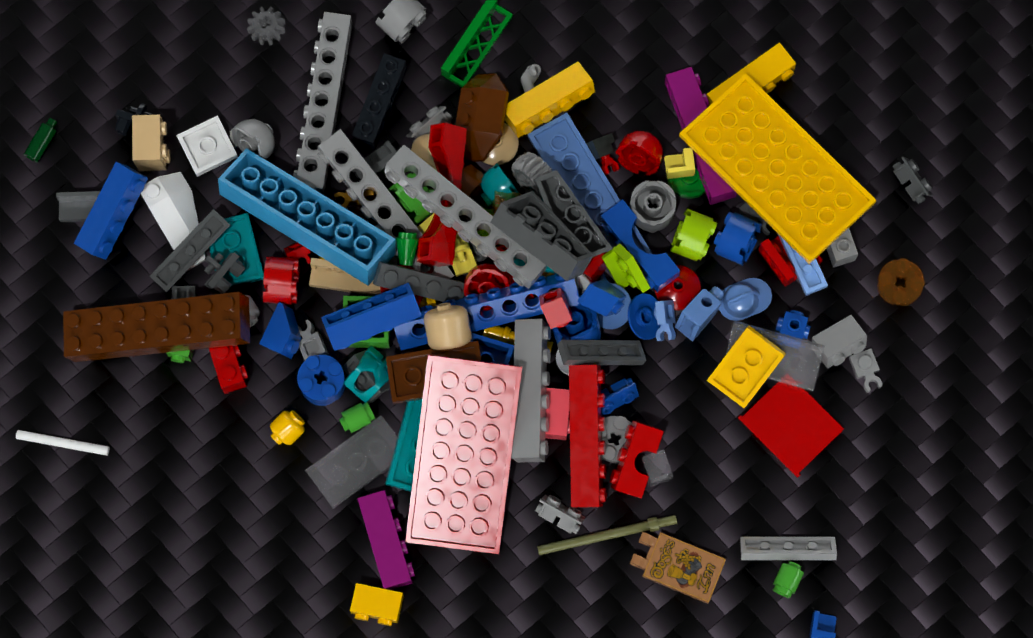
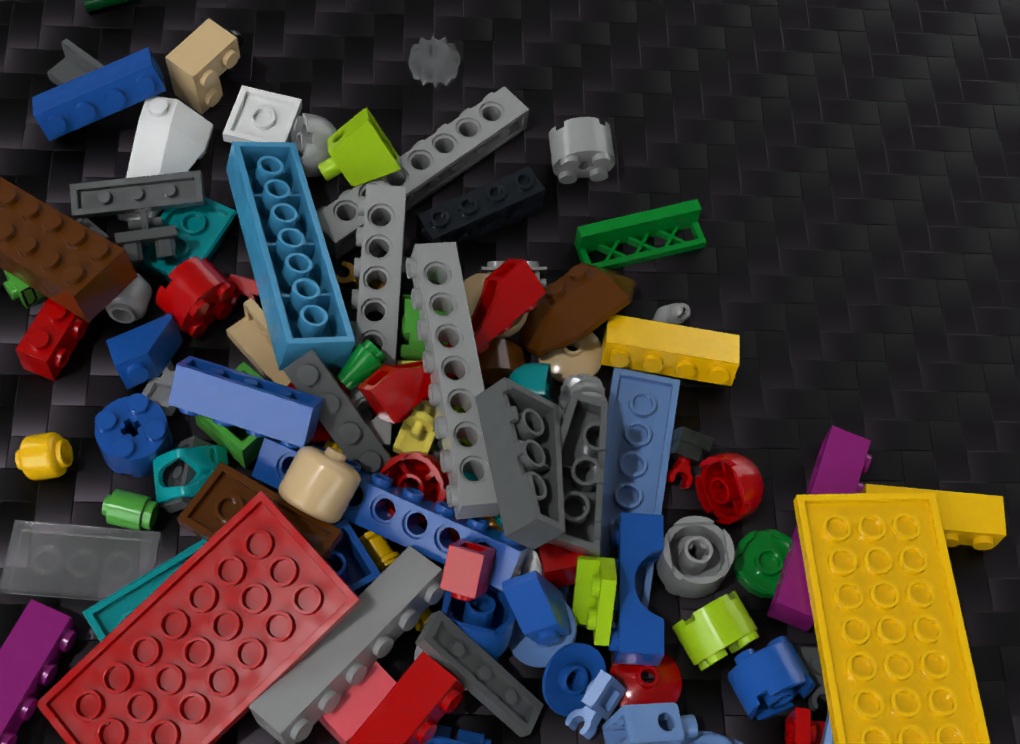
camera: 30 degrees right, 15 degrees down
light yellow panel [664,148,695,179] -> none
none -> lime torso [318,107,401,186]

